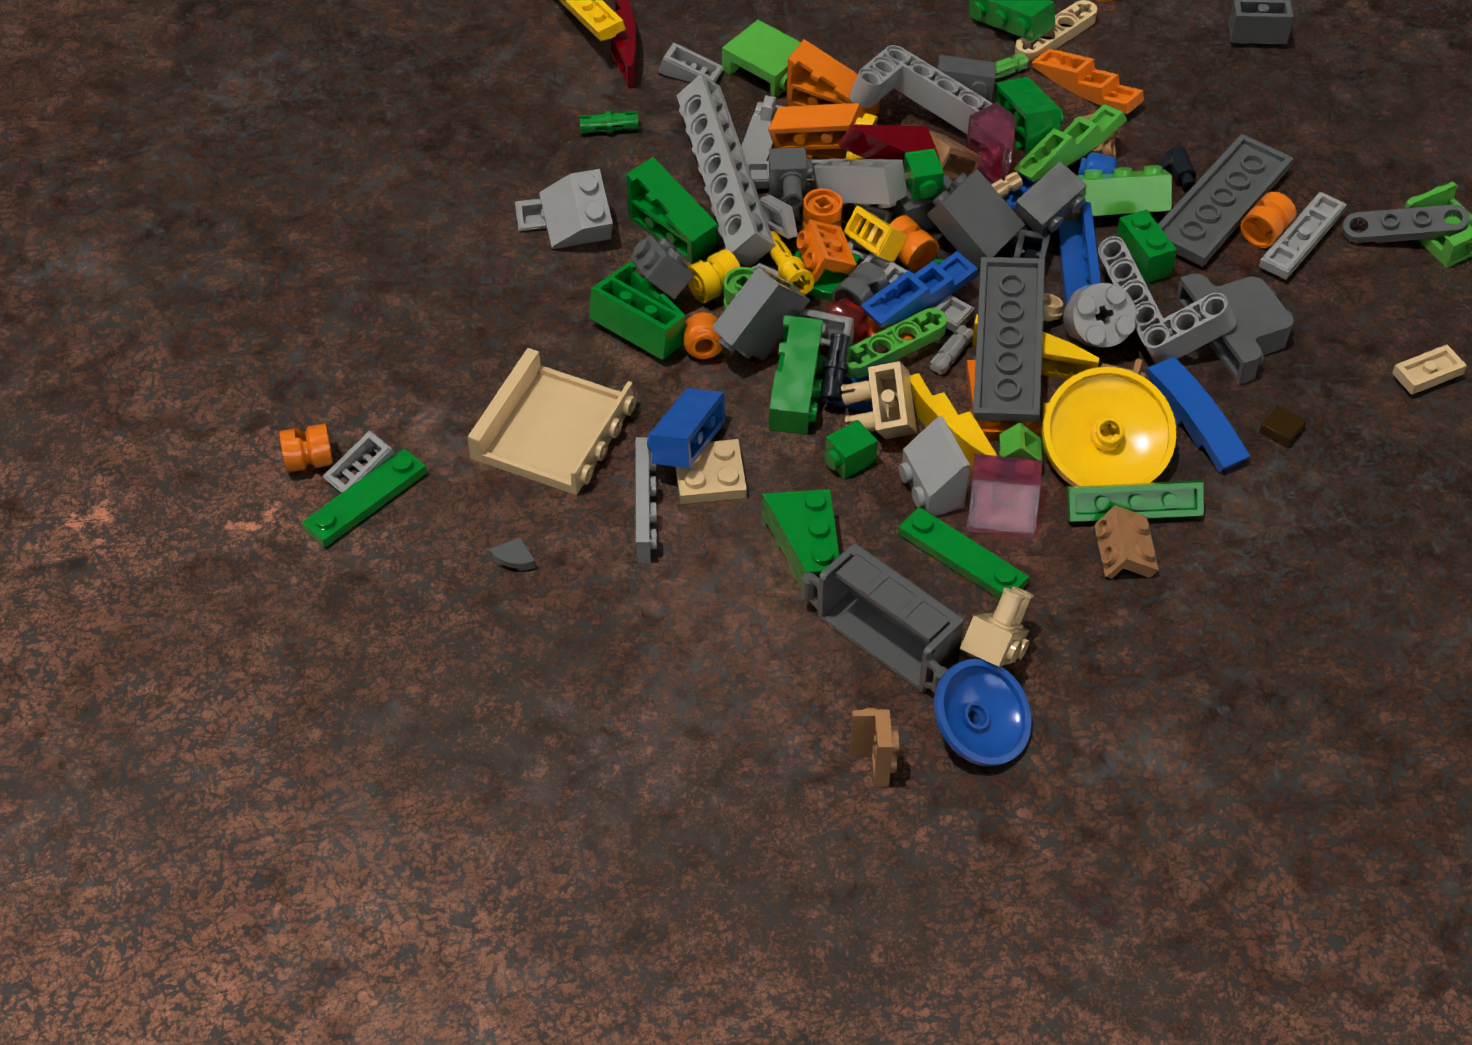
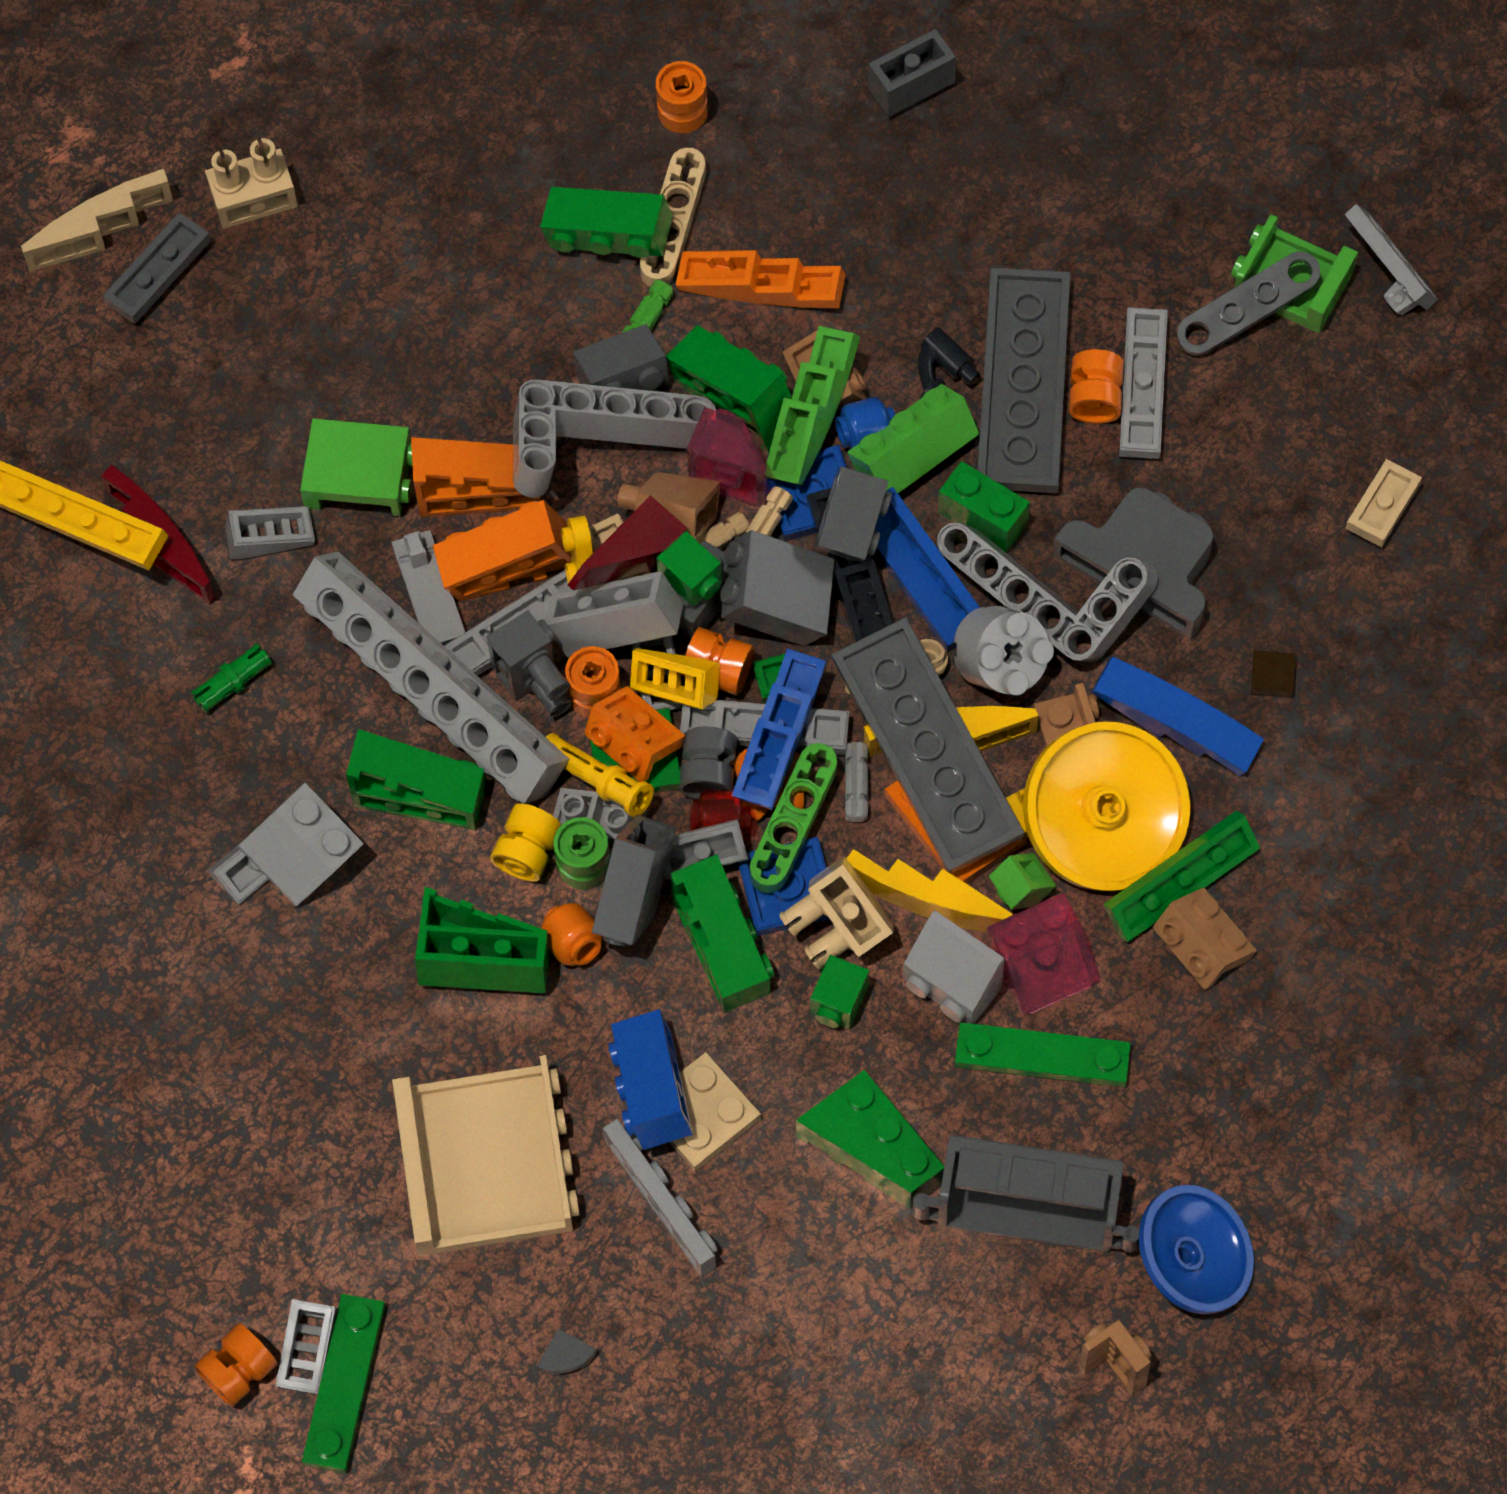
camera: 30 degrees left, 15 degrees up
dark grey brick [631,234,694,299] -> none
light grey tile [760,195,798,239] -> none
black pin [821,333,851,401] -> none
tan brick [960,587,1034,667] -> none

